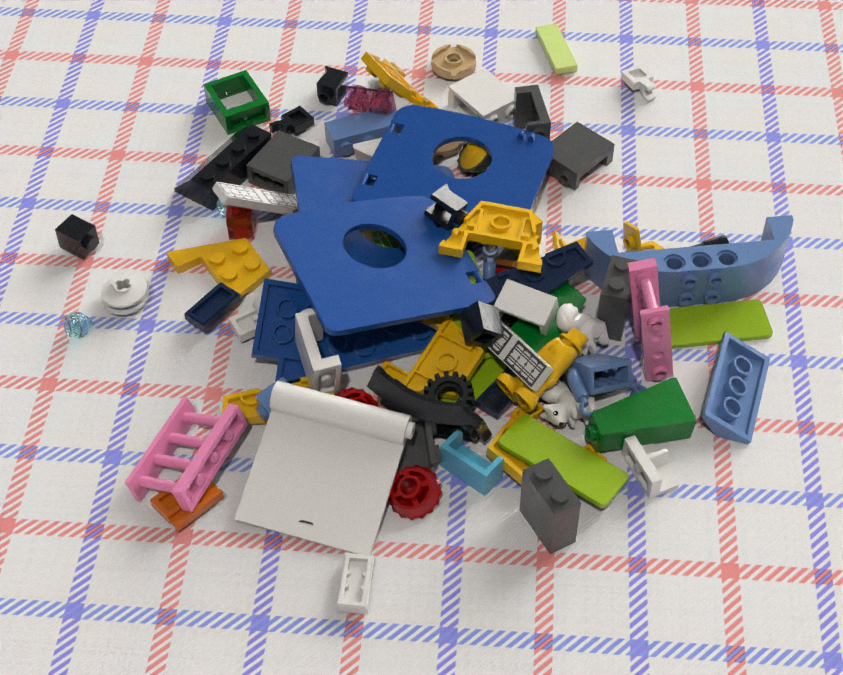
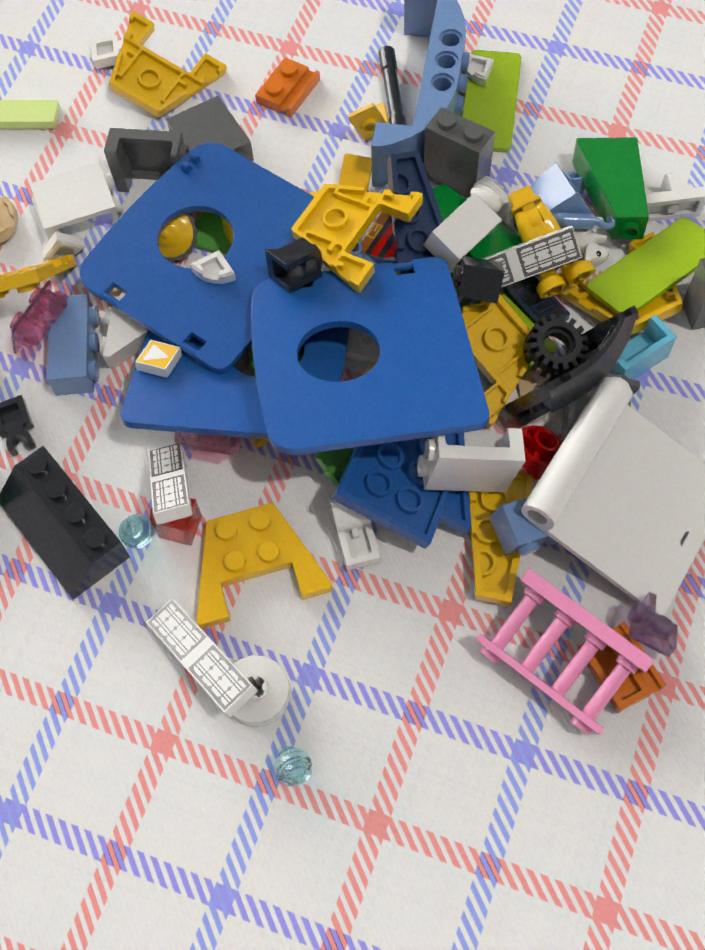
camera: 70 degrees left, 15 degrees up
black brick [55,214,99,259] -> none
dark blue tile [184,282,241,332] -> none
dark grey brick [246,131,320,195] -> none
red piece [388,465,442,520] -> none
bright pink fence [627,258,674,382] -> none
medium blue slope [701,332,770,445] -> none
none -> white tile [42,231,85,260]
none -> yellow wing [109,11,227,118]
none -> white tile [135,340,182,378]
none -> tile [146,598,258,718]
none -> white tile [190,250,236,284]
none -> orange plate [255,57,320,118]
none -> white tile [466,54,494,87]
none -> clear purple bracket [627,592,678,658]

